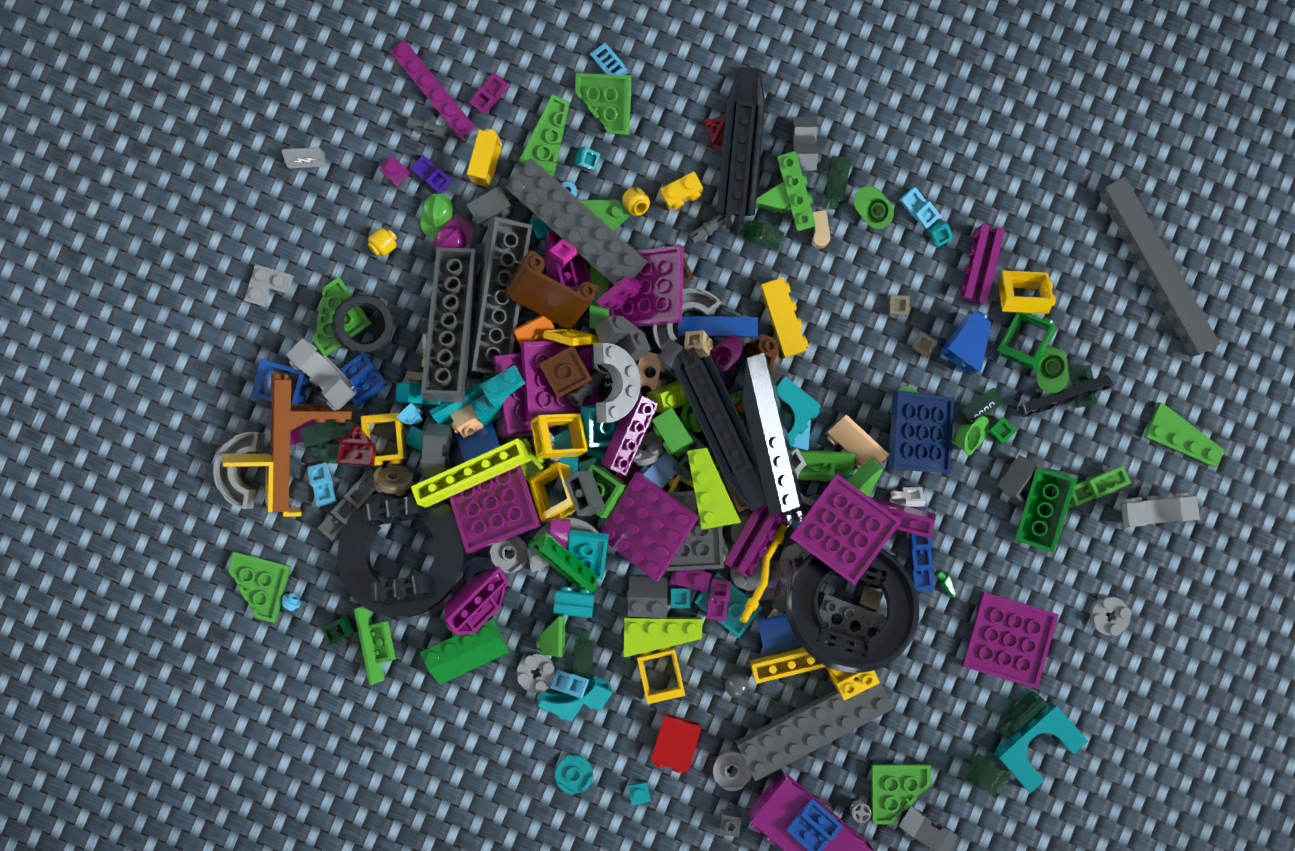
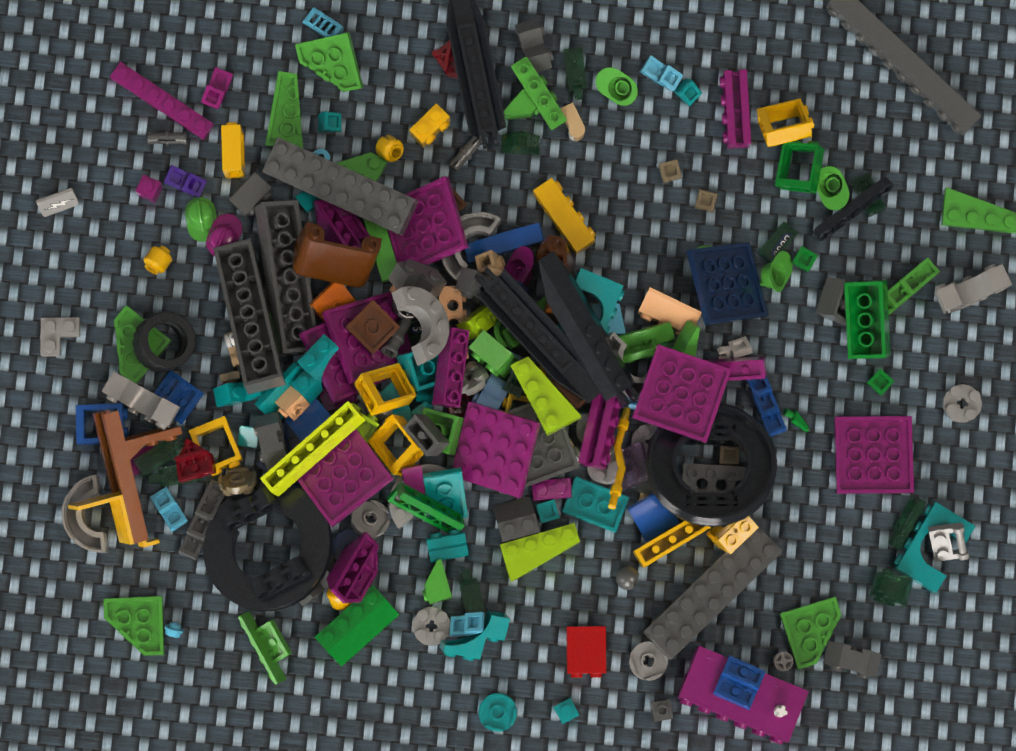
camera: 20 degrees left, 5 degrees down
dark green slope [322,615,358,646] -> none
medium azure hinge [396,403,423,425] -> none
yellow tile [543,328,598,346] -> none
dark pink plate [549,239,577,265] -> none
magenta plate [596,275,642,310] -> none
yellow window [637,647,685,704] -> none
magenta slope [706,579,731,622] -> none
blue slope [939,311,991,375] -> none
none -> green plate [867,369,894,396]
none -> light grey plate [928,523,970,562]

